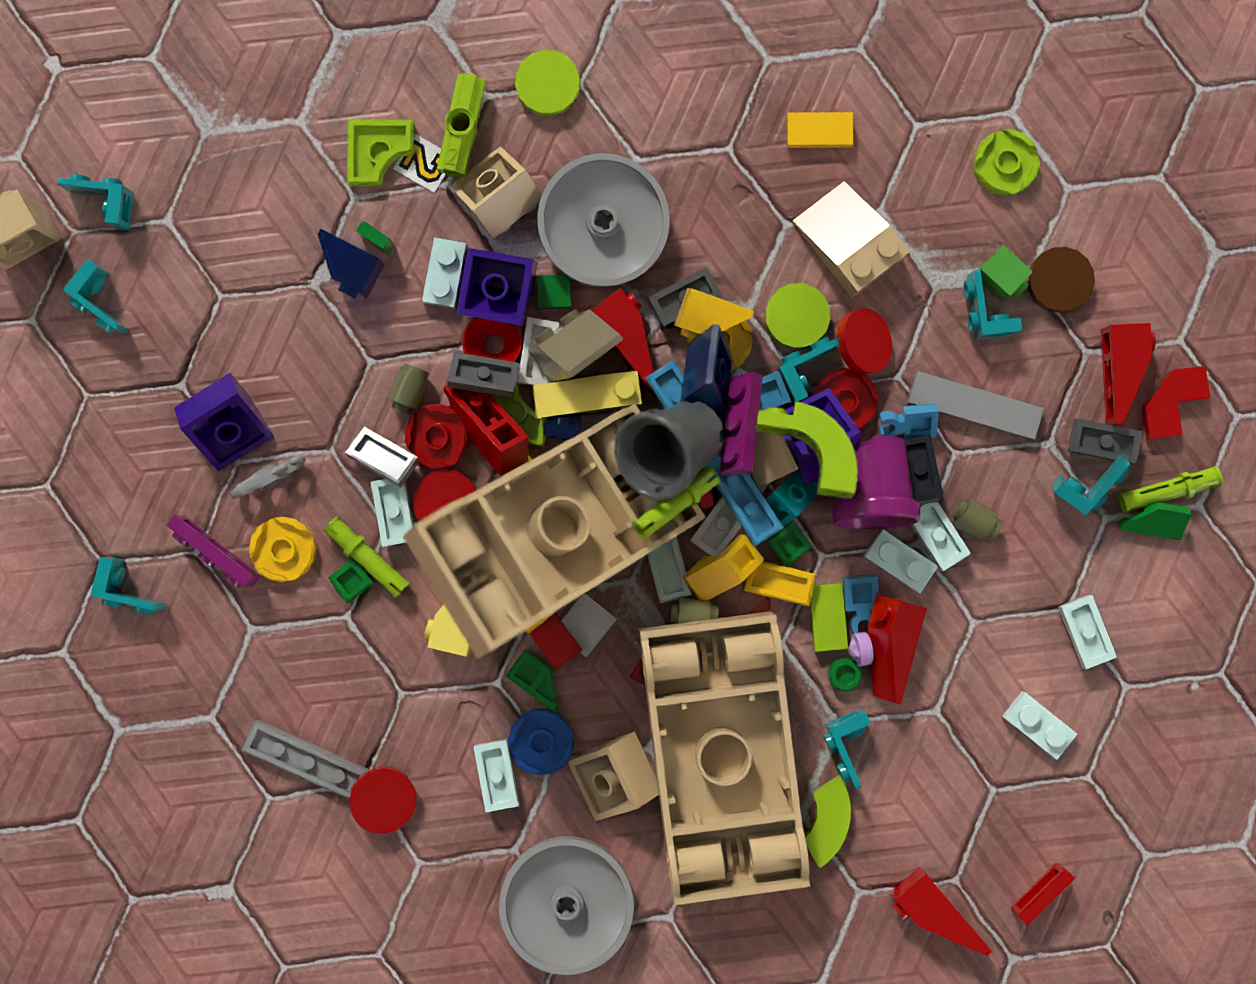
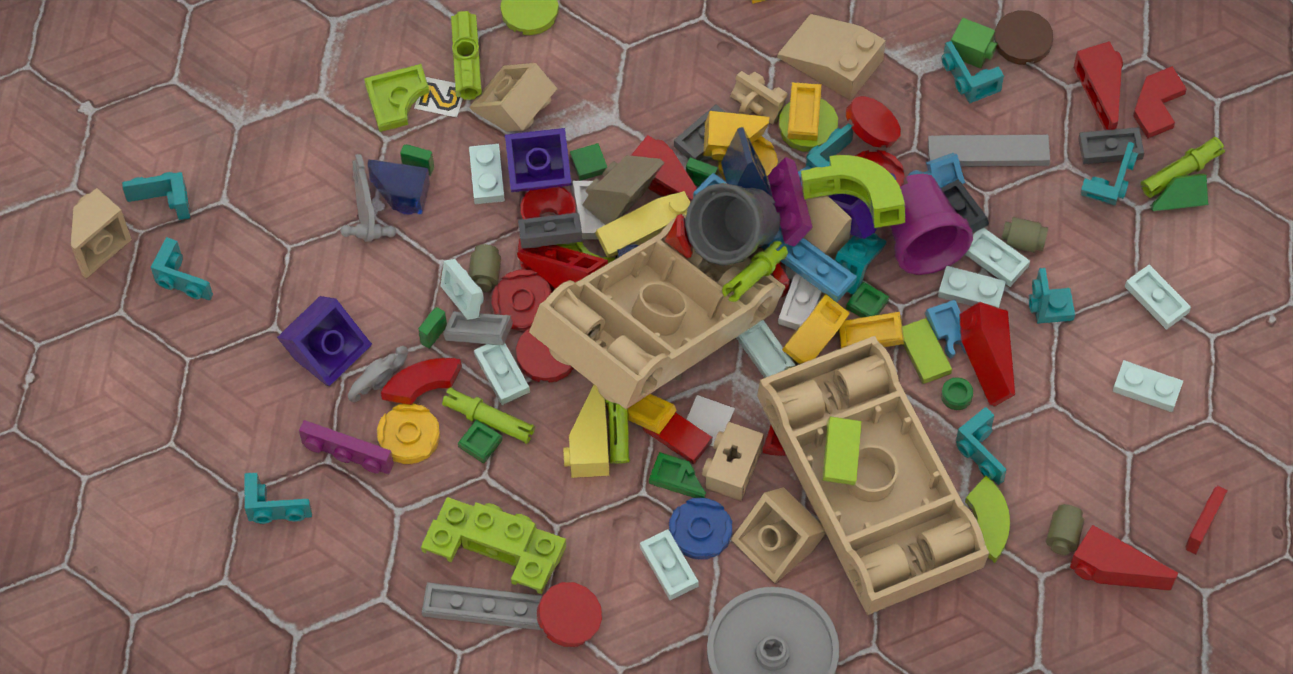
camera: 20 degrees left, 25 degrees down
light grey dish [537,153,670,288] -> none
lavender tile [848,632,874,667] -> none
none -> light grey piece [340,154,396,242]
none -> red tile [381,358,462,405]
none -> green tile [418,307,447,349]
none -> lime bracket [421,497,566,594]
none -> light aqua plate [440,259,484,320]
none -> red slope [665,214,693,258]
none -> green tile [686,157,718,186]
none -> tan brick [702,422,764,501]
none -> tan hips [730,71,787,125]
none -> yellow tile [787,82,822,141]
none -> lime tile [822,416,862,485]
none -> teal bracket [1029,268,1075,324]
none -> olive brick [1046,504,1084,555]

